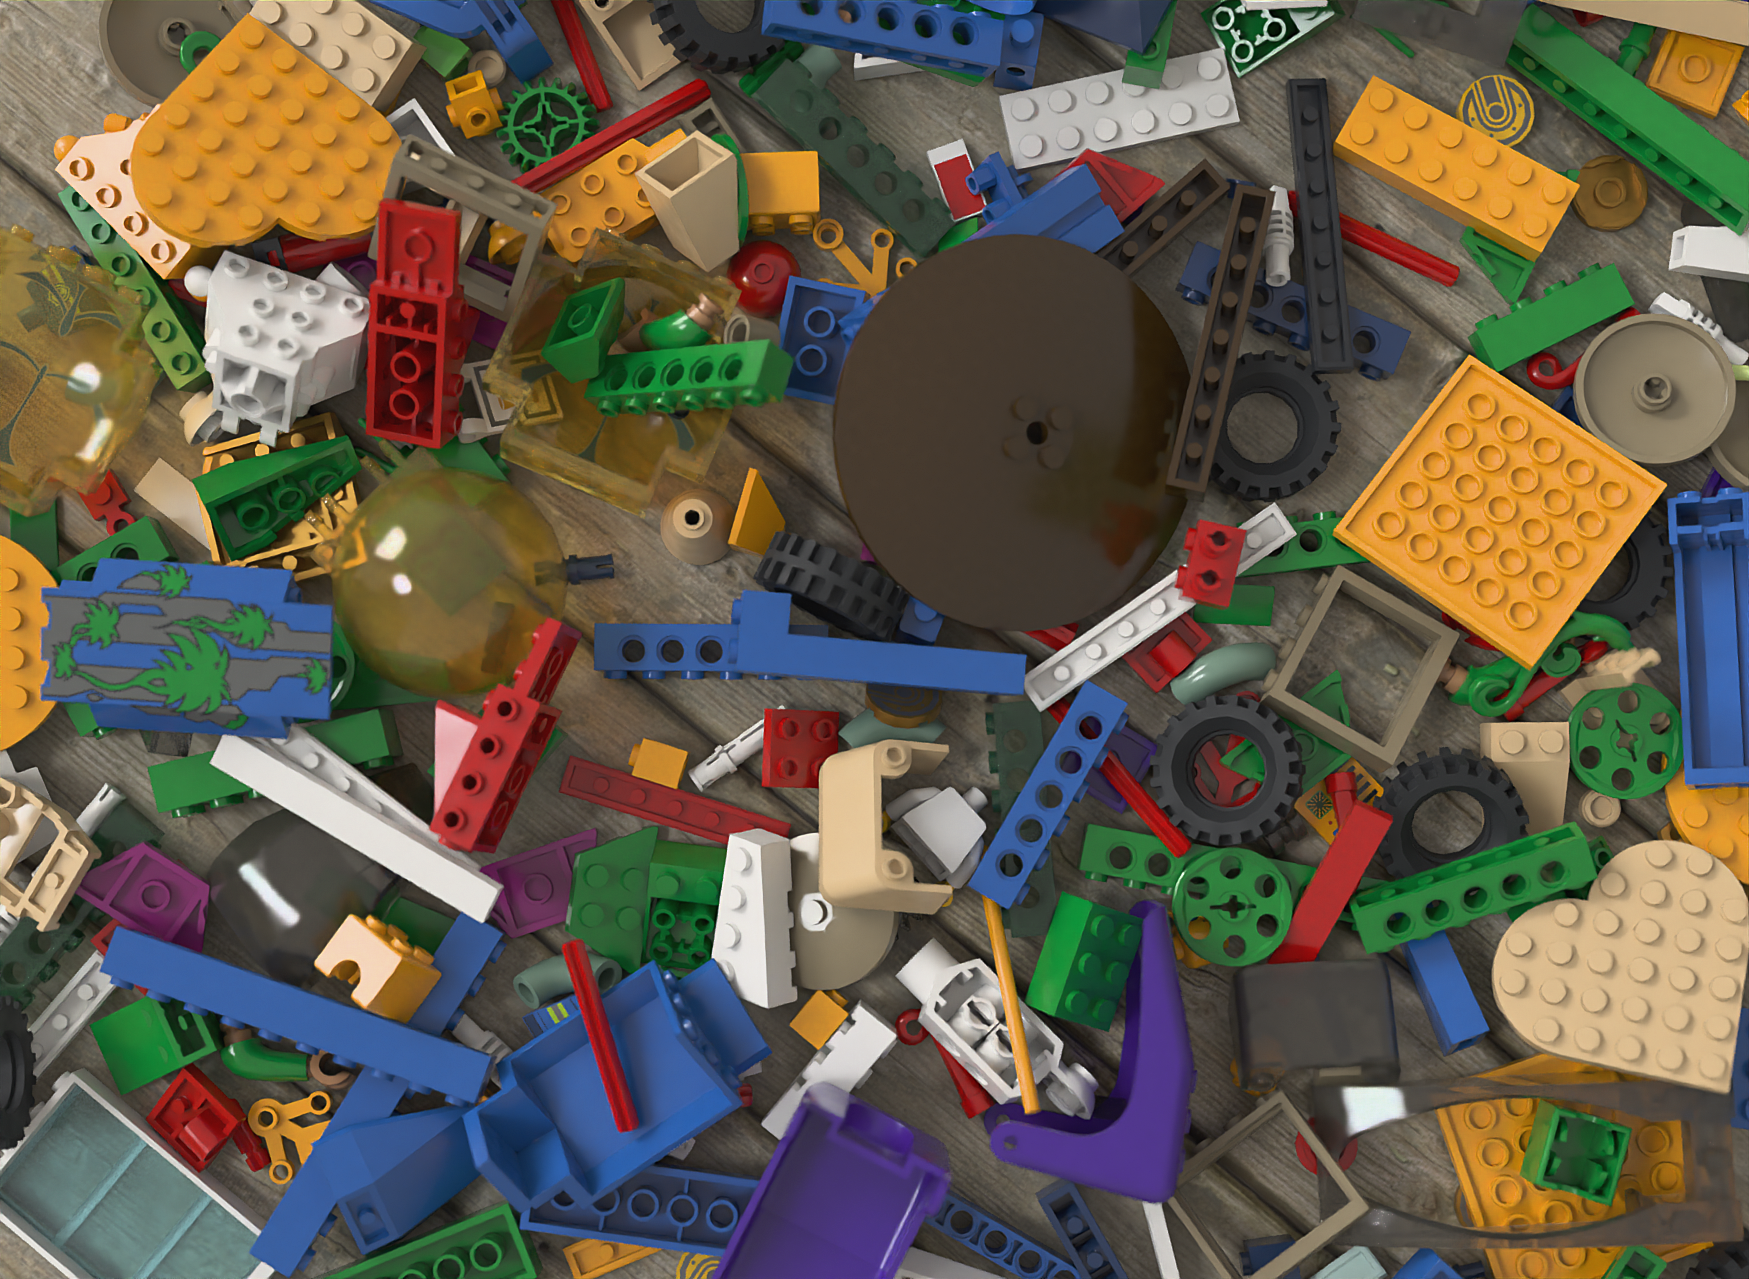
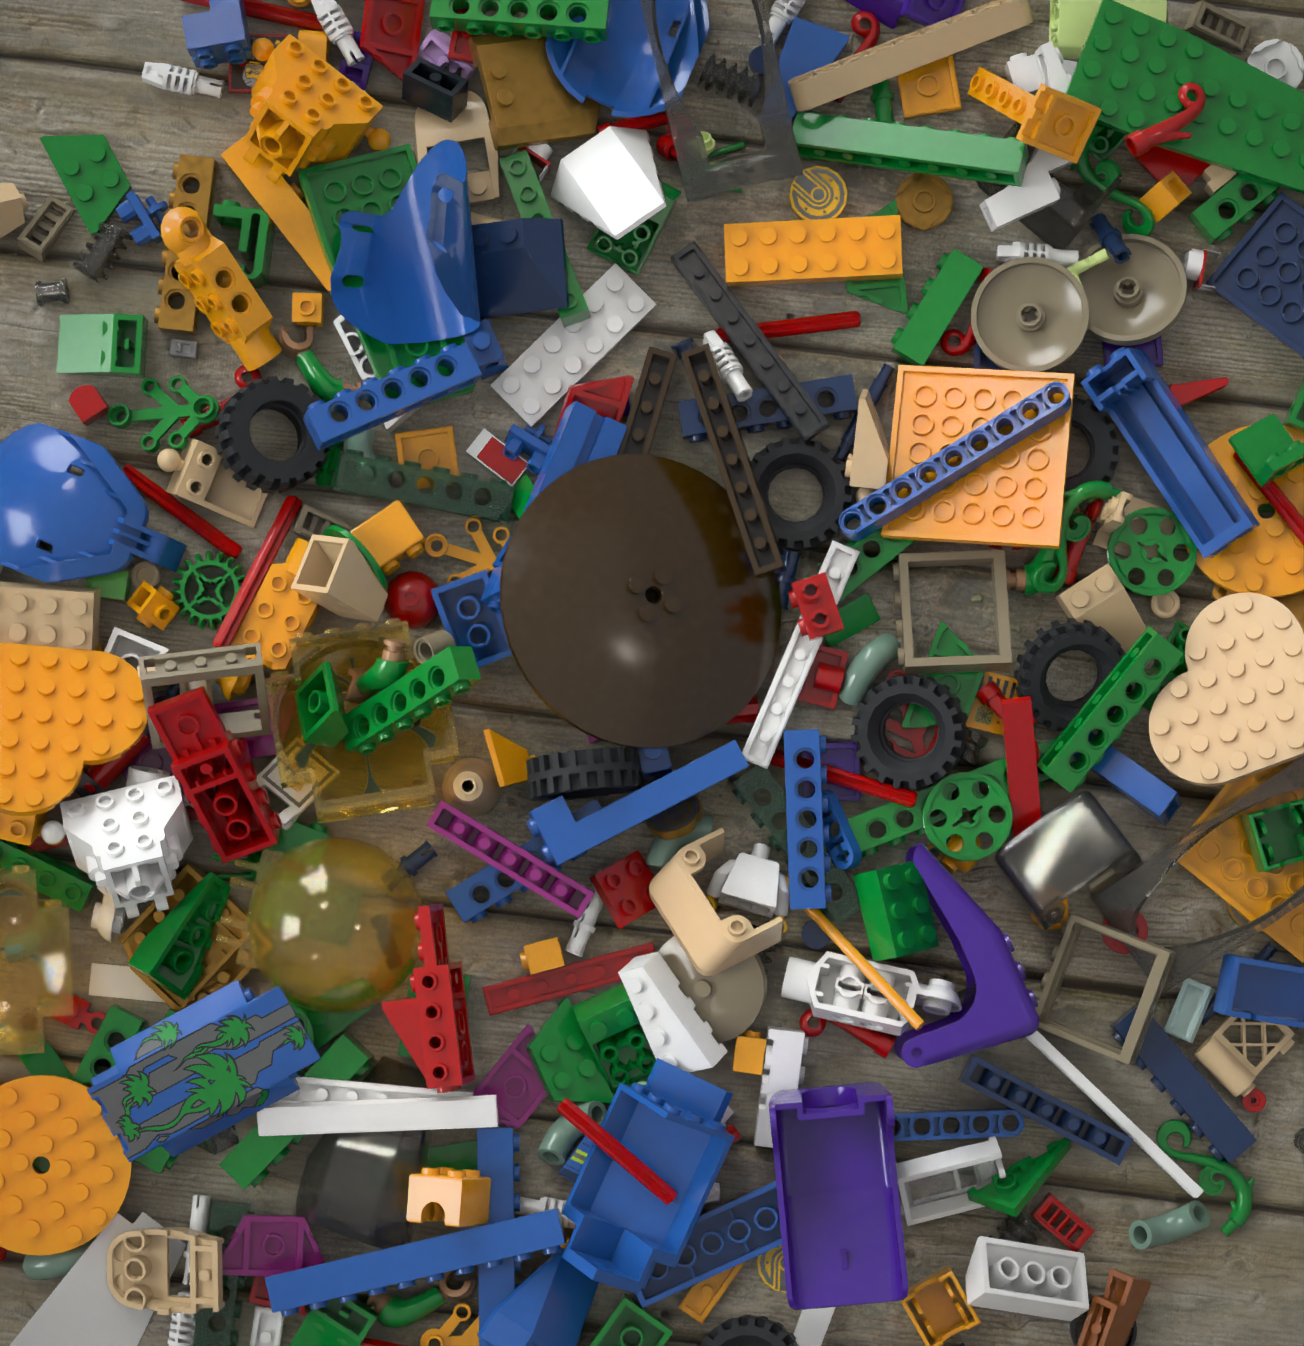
camera: 30 degrees left, 0 degrees up
none -> light orange tile [395,425,461,492]
none -> magenta brick [426,800,595,919]
none -> dark blue pin [777,549,802,610]
none -> dark blue tile [801,920,830,949]
none -> blue beam [809,790,862,869]
none -> dark blue piece [836,364,895,462]
none -> blue beam [839,382,1071,541]
none -> tan slope [845,389,890,502]

